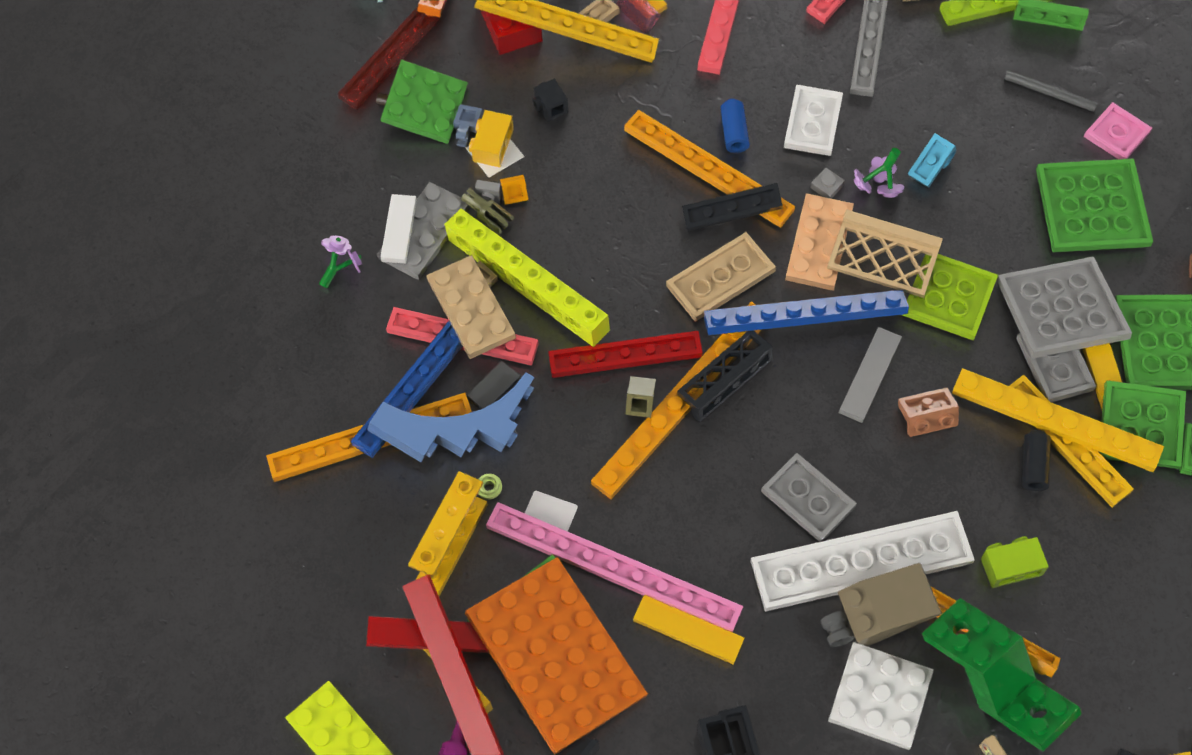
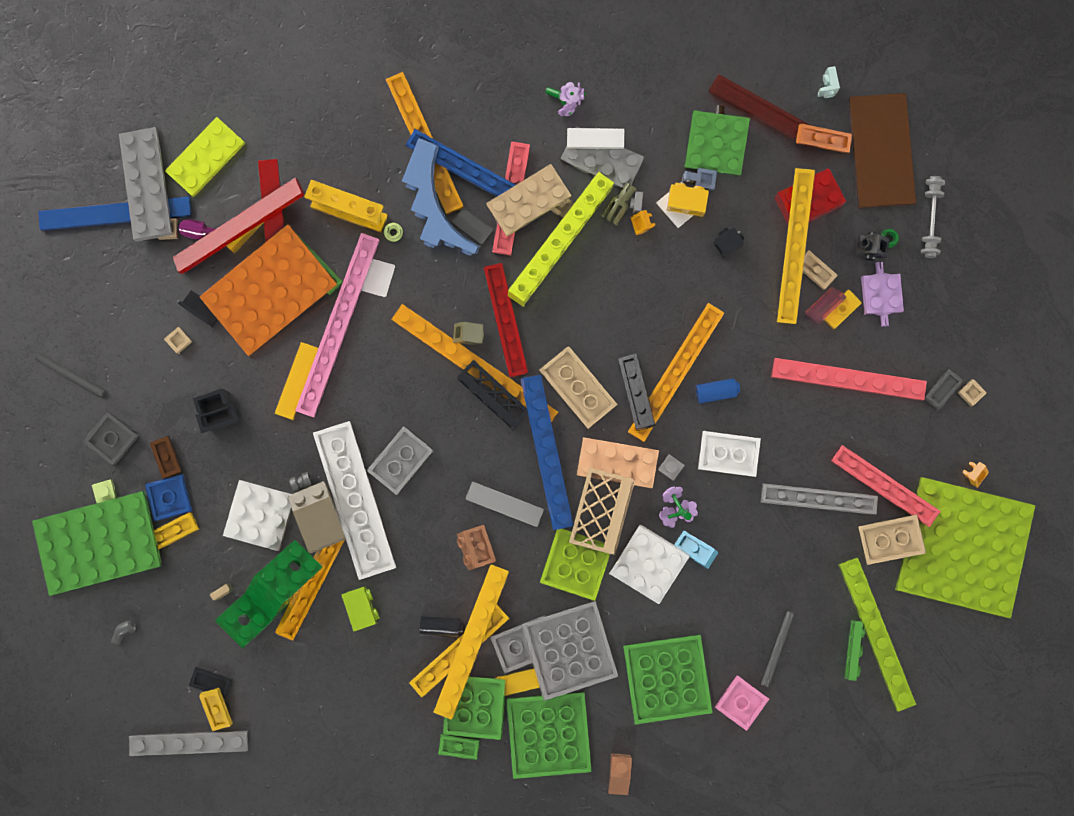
camera: 85 degrees right, 20 degrees up
none -> white plate [609,525,690,604]

